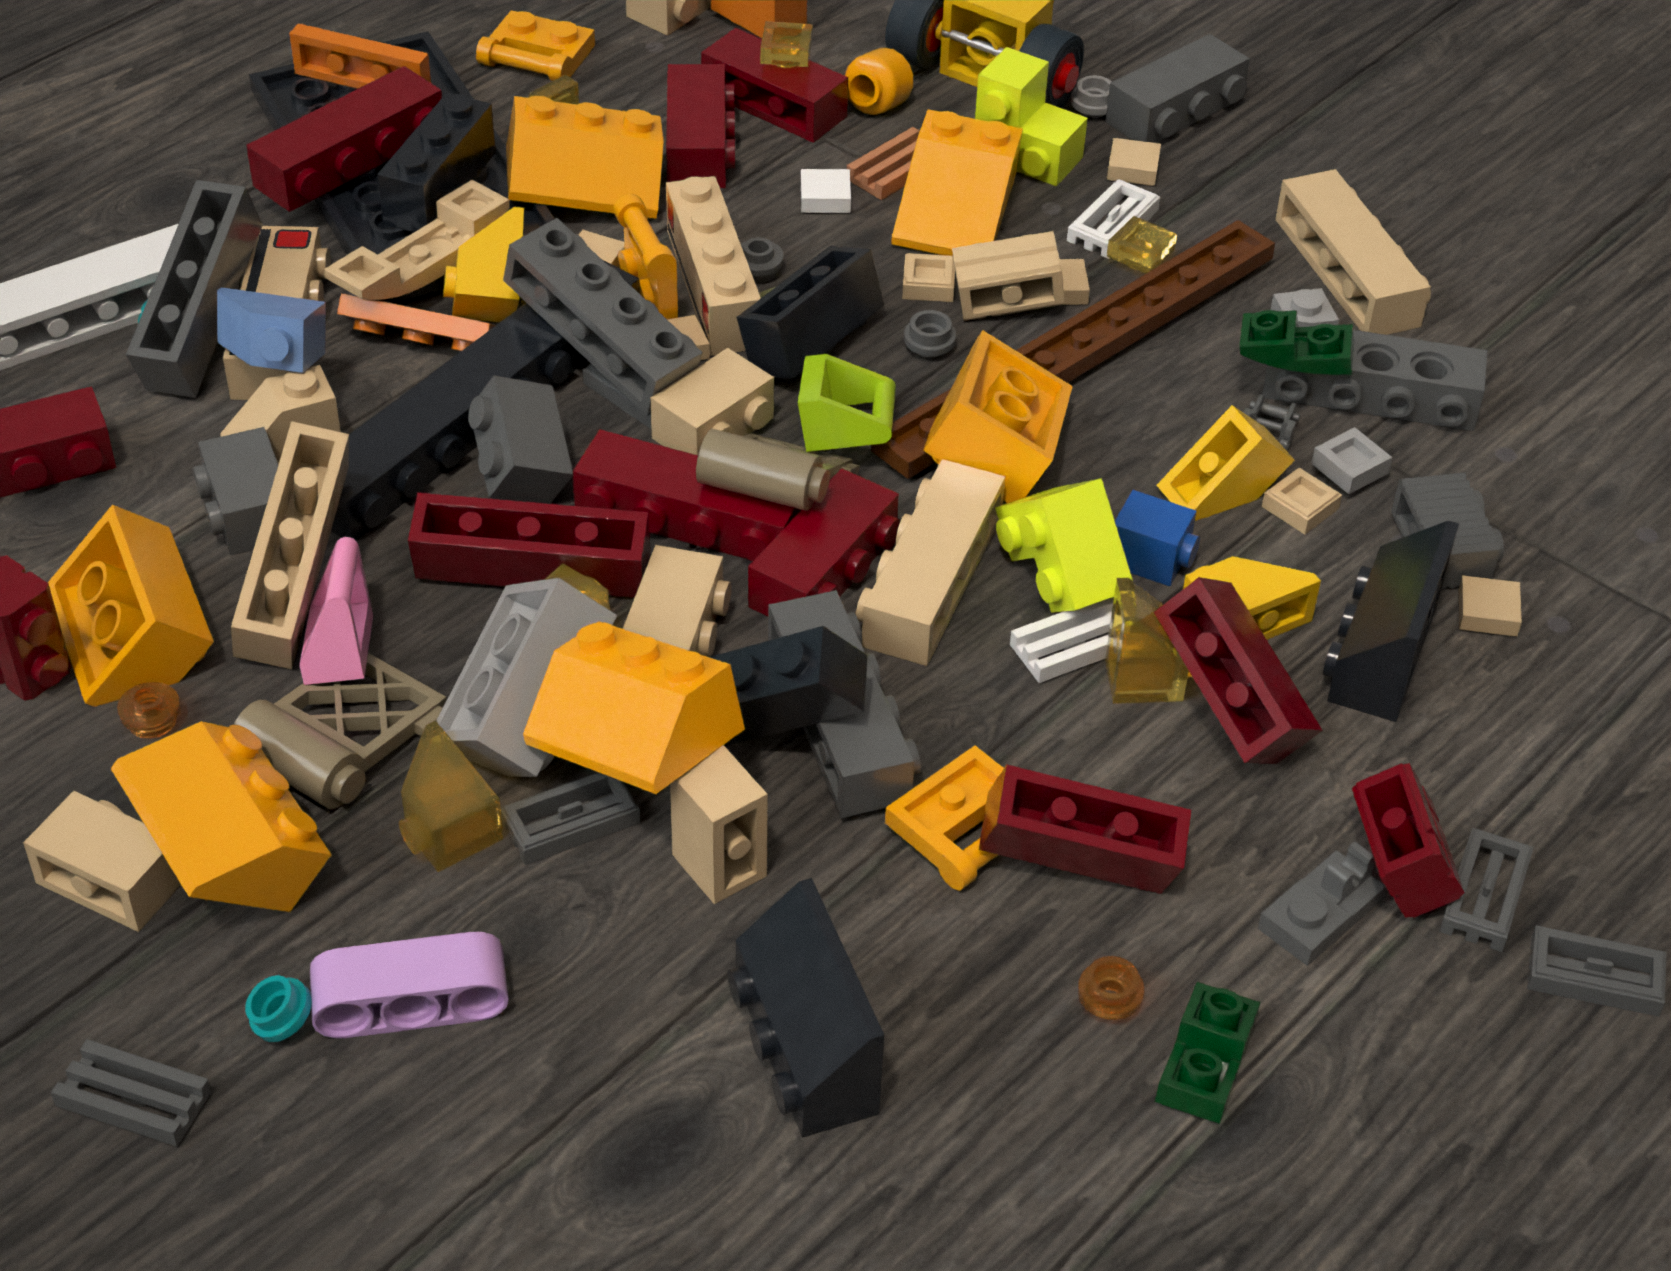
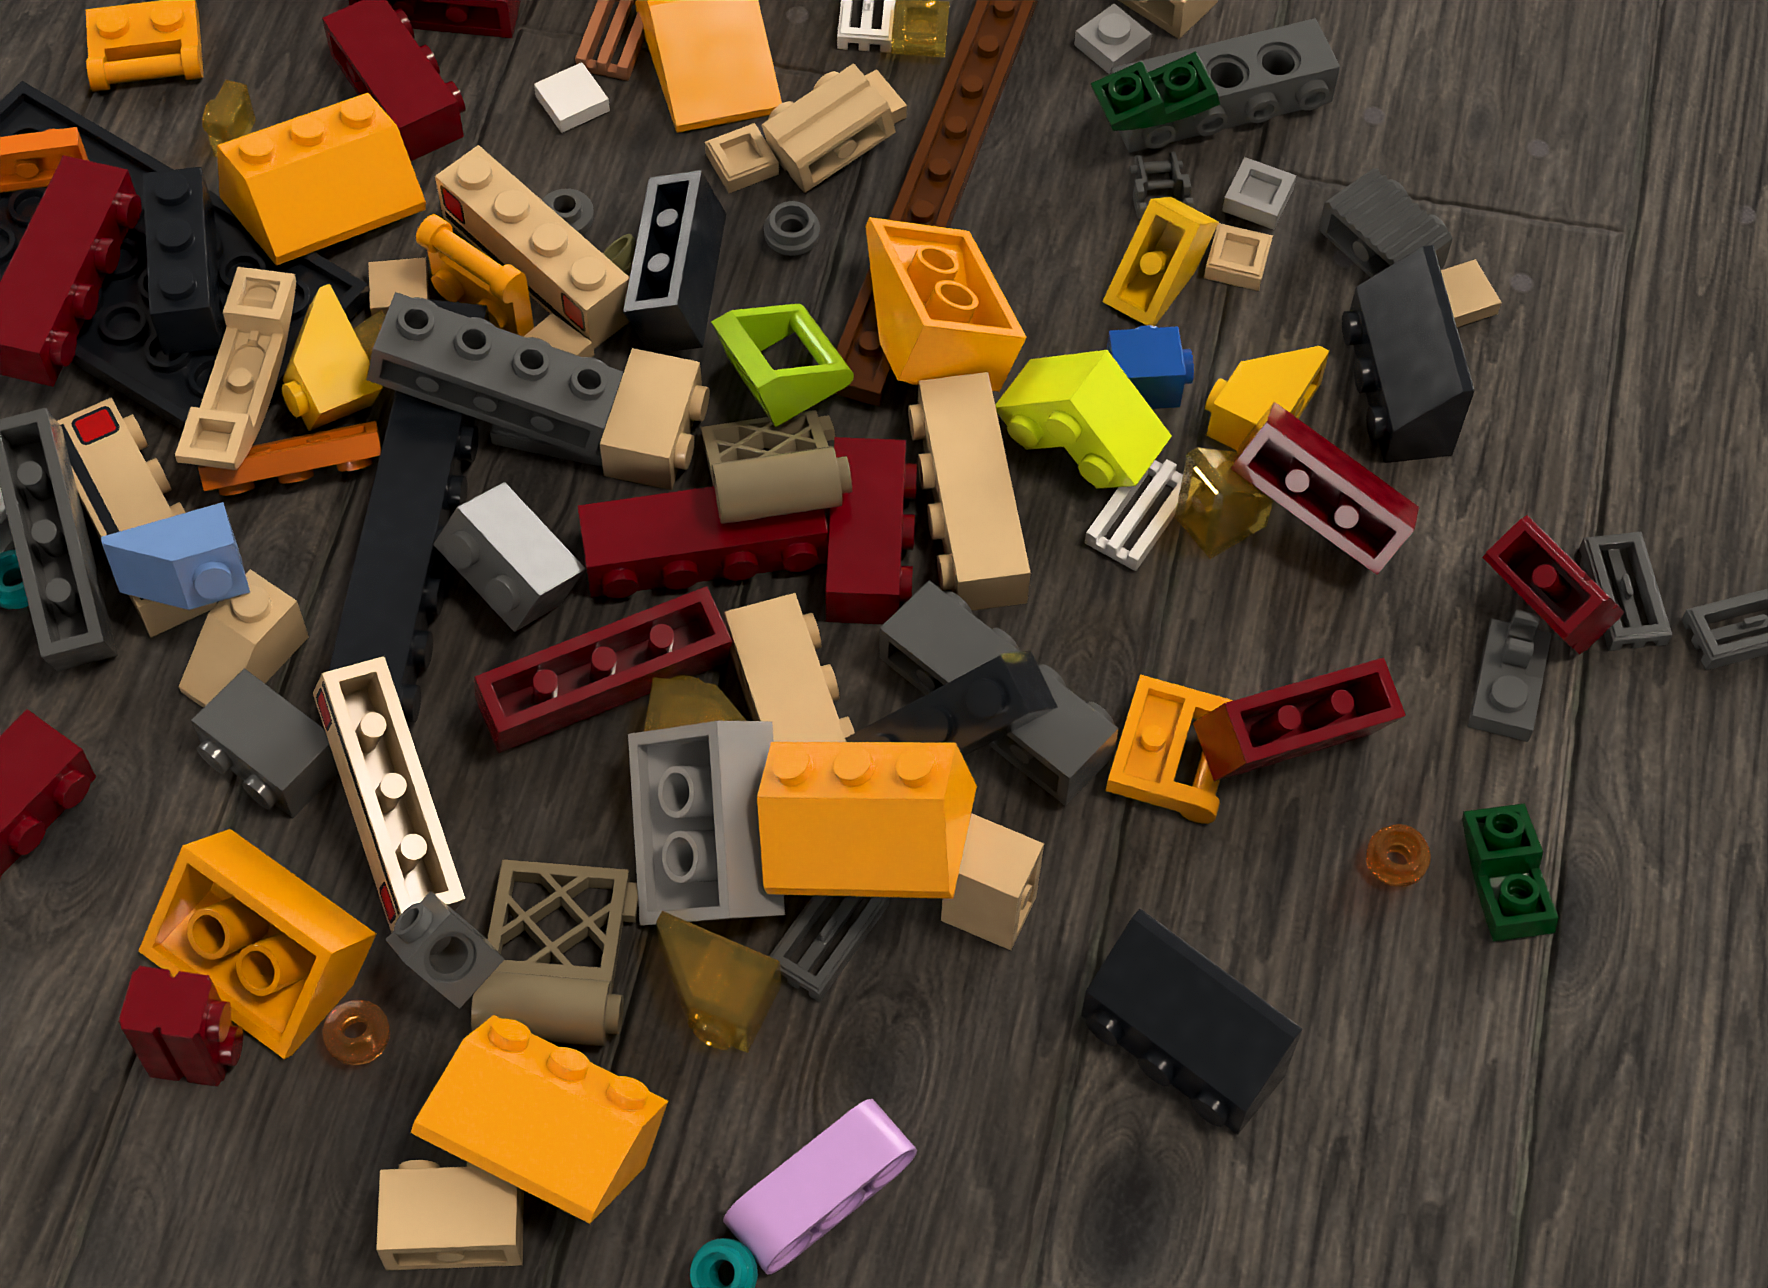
camera: 30 degrees left, 15 degrees up
bright pink tile [300,537,373,685] -> none
none -> dark grey brick [386,891,505,1009]

